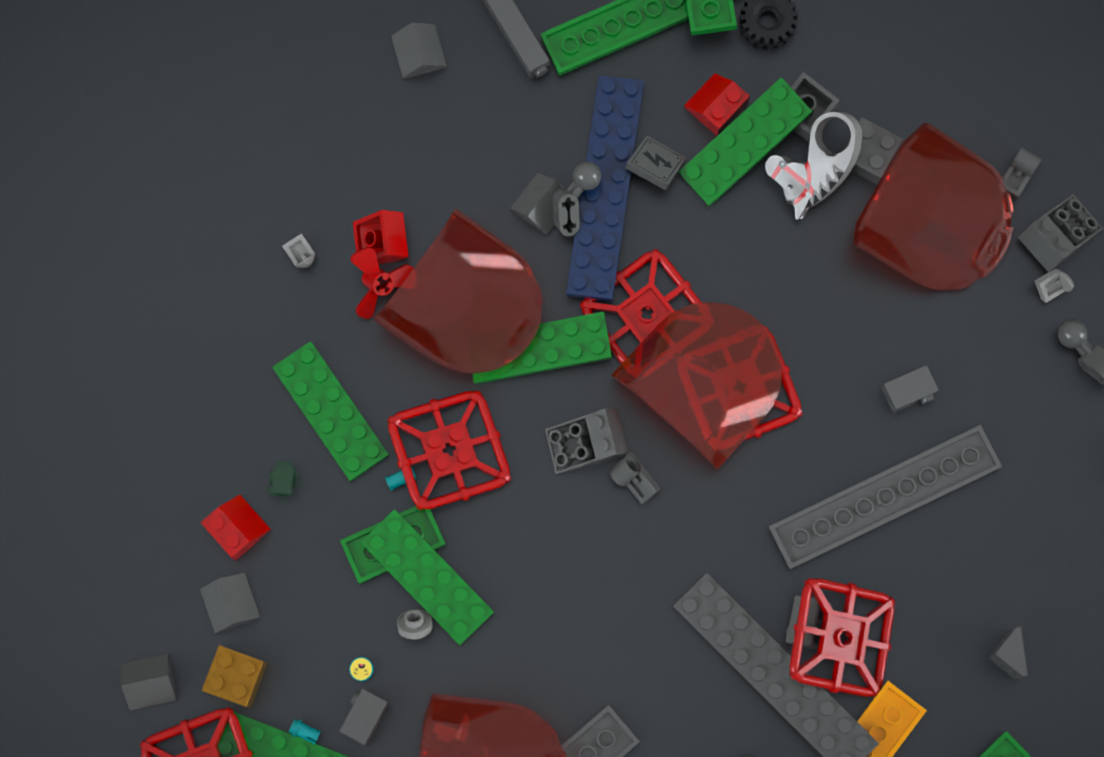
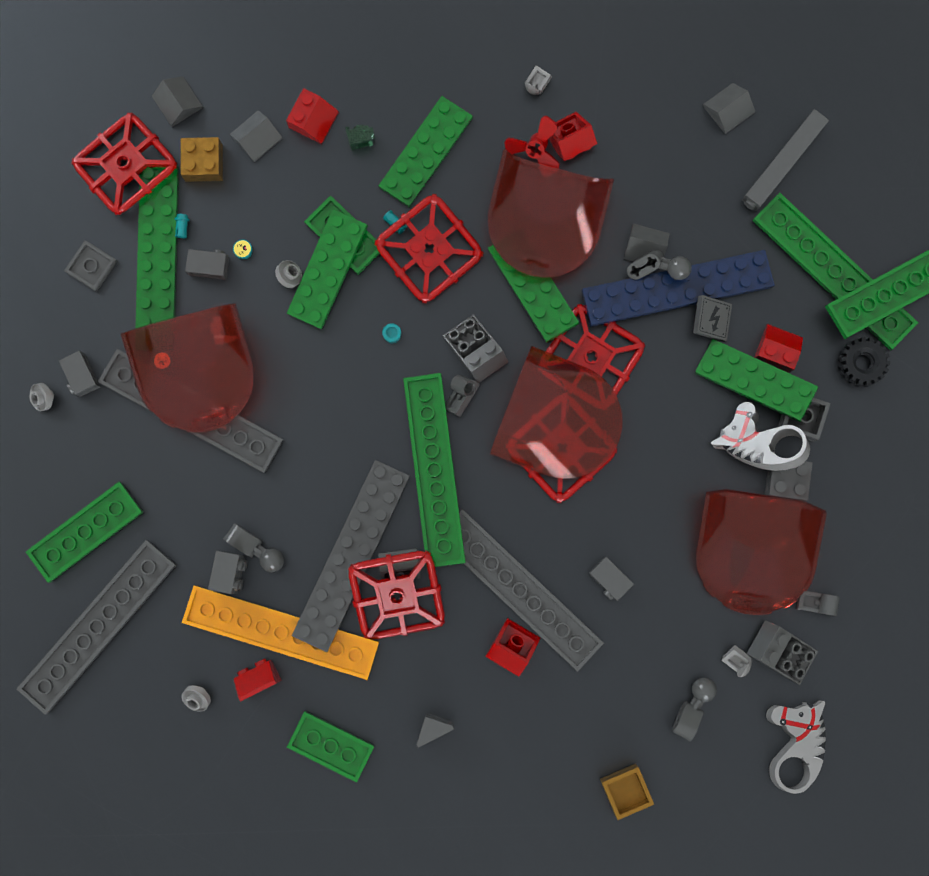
camera: 65 degrees right, 5 degrees up
none -> teal tile [382,323,402,343]
none -> green plate [403,373,466,567]
none -> red slope [485,618,541,677]

